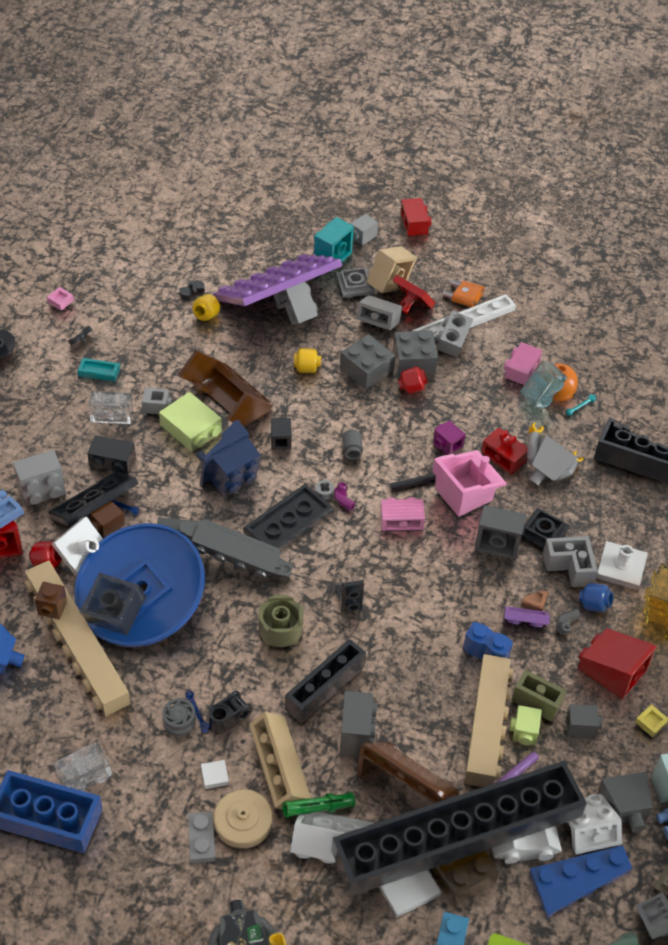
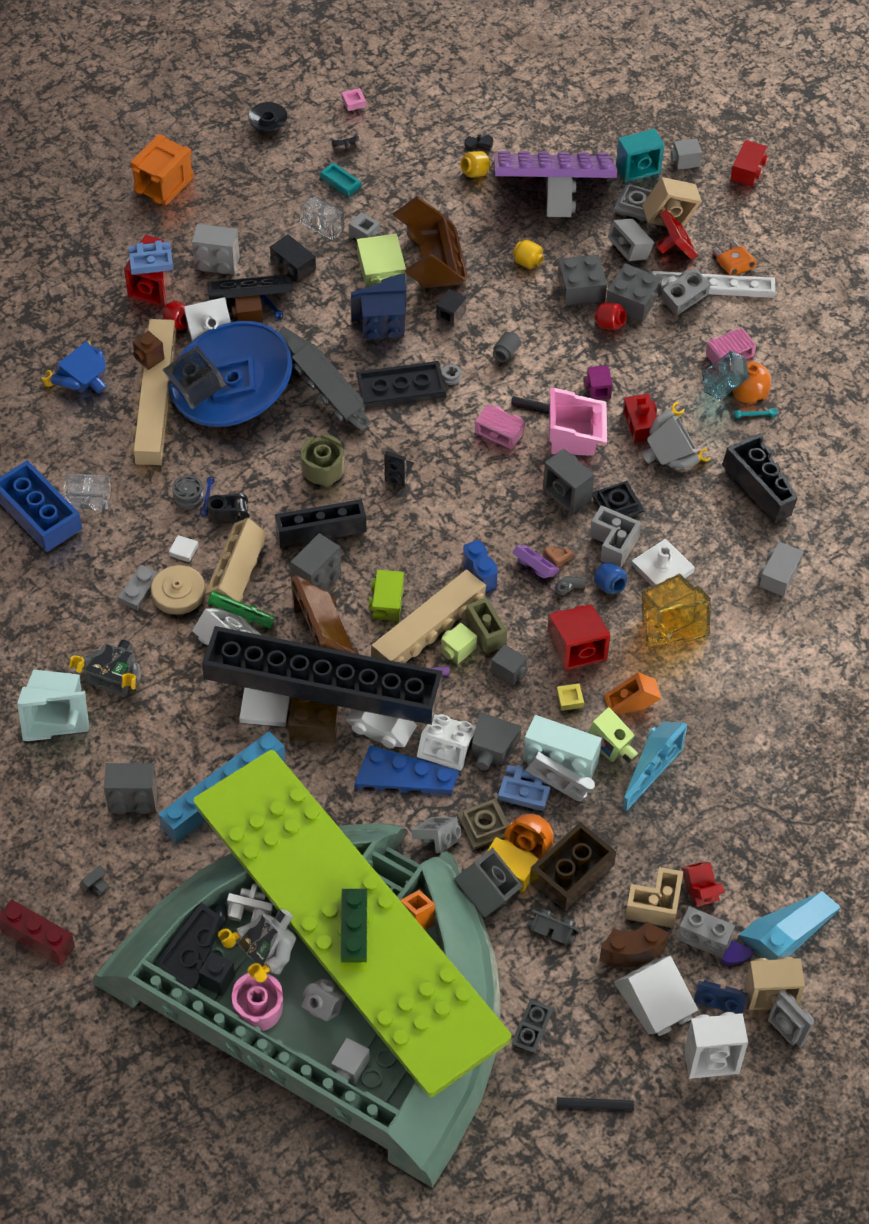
camera: 35 degrees right, 5 degrees up
magenta arm [334,482,356,511] -> none
none -> lime brick [368,569,404,621]

